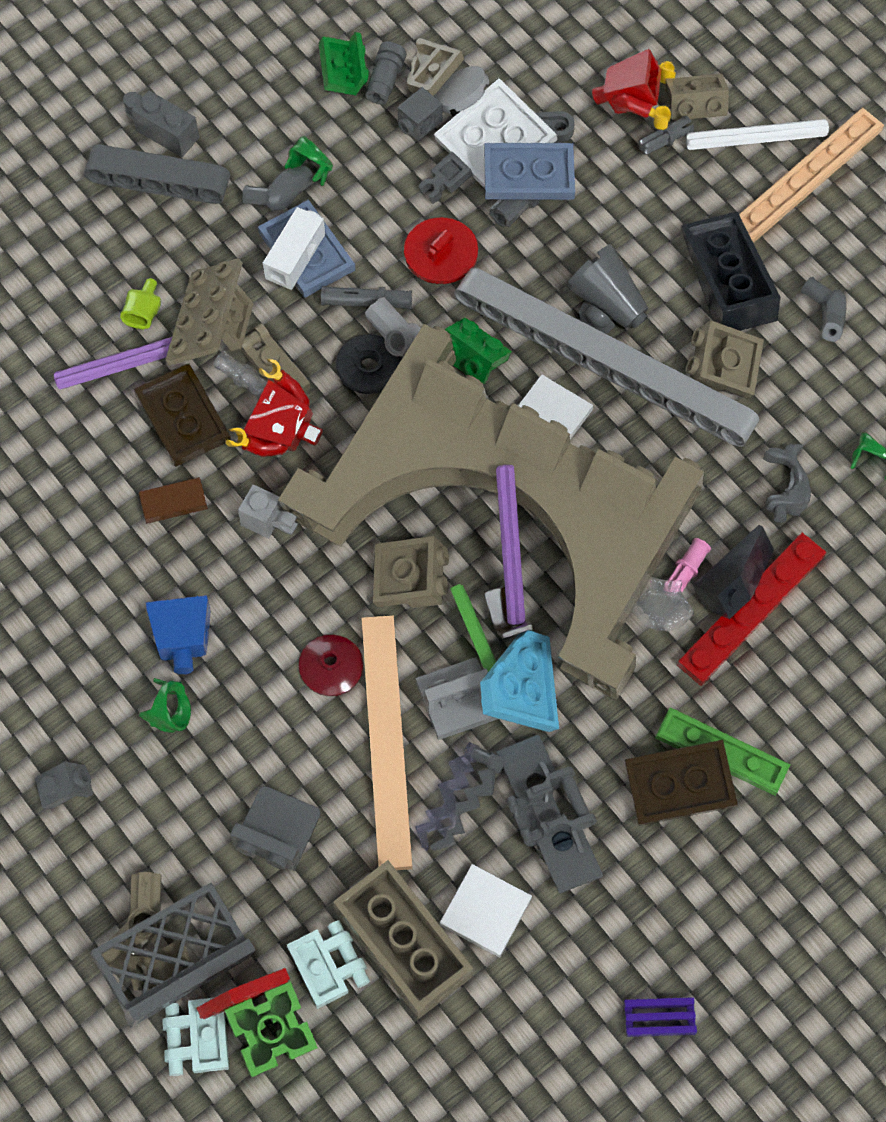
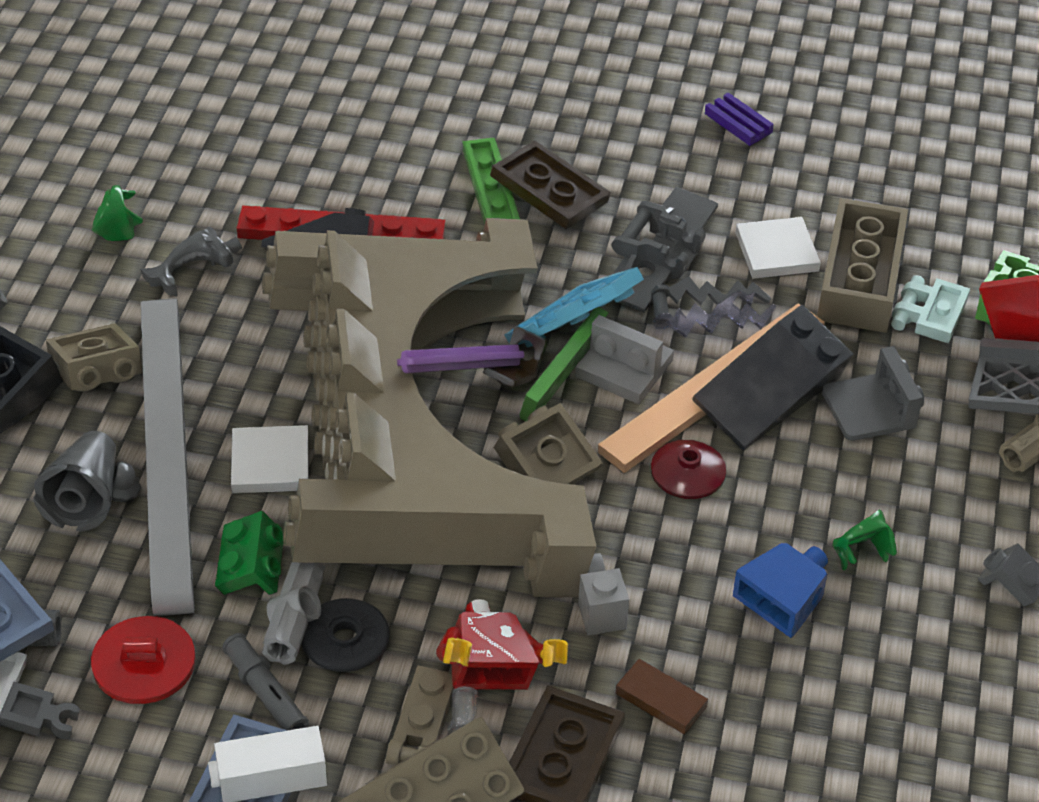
camera: 130 degrees left, 20 degrees down
none -> black slope [692,305,853,451]

